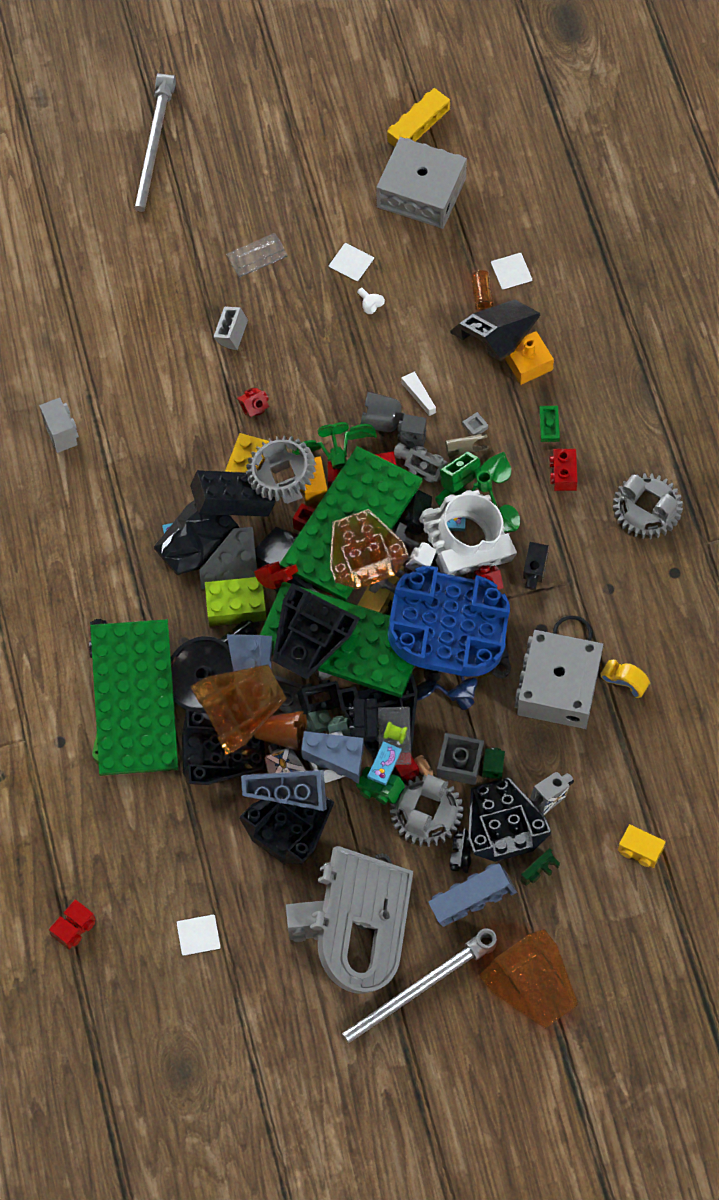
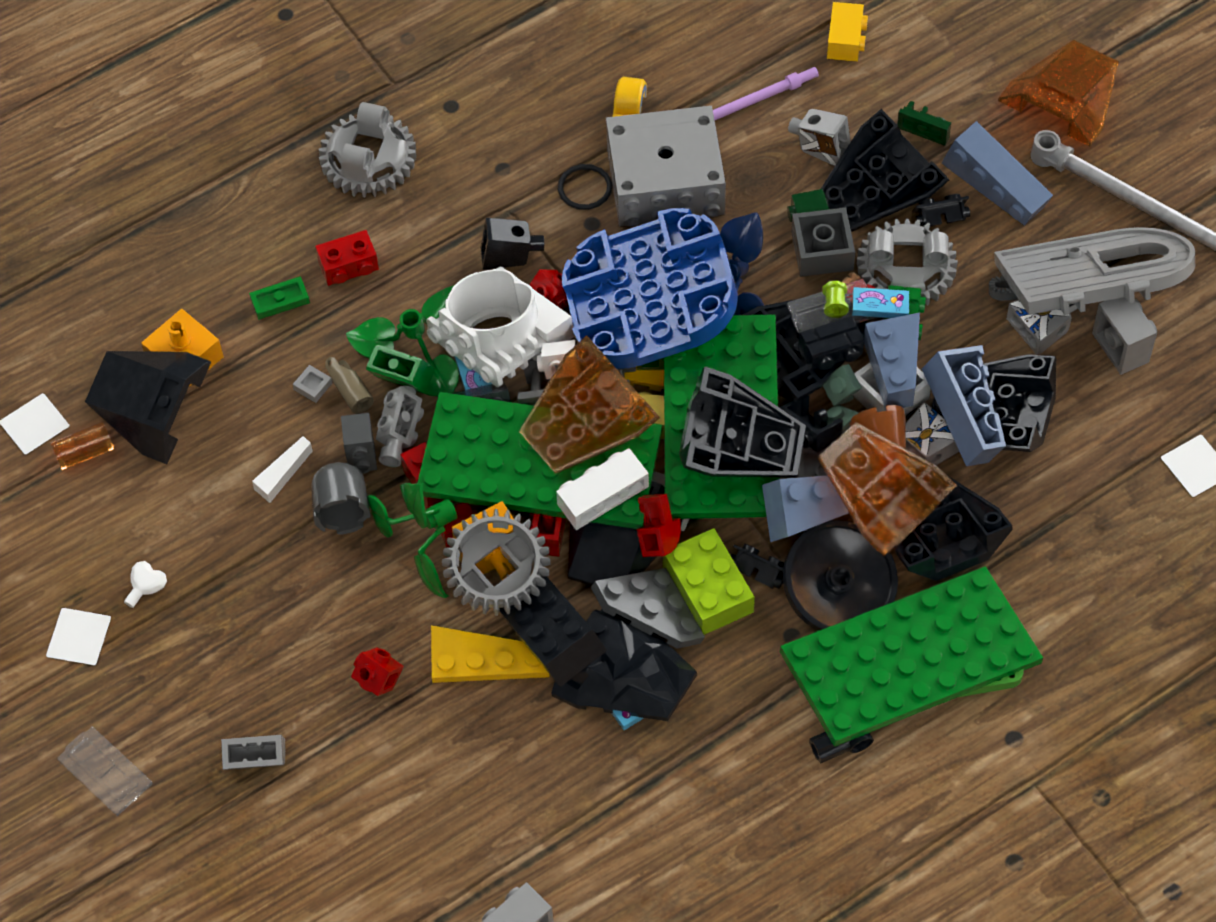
camera: 110 degrees left, 5 degrees down
none -> white brick [556,448,649,530]
none -> lavender bar [713,67,819,121]

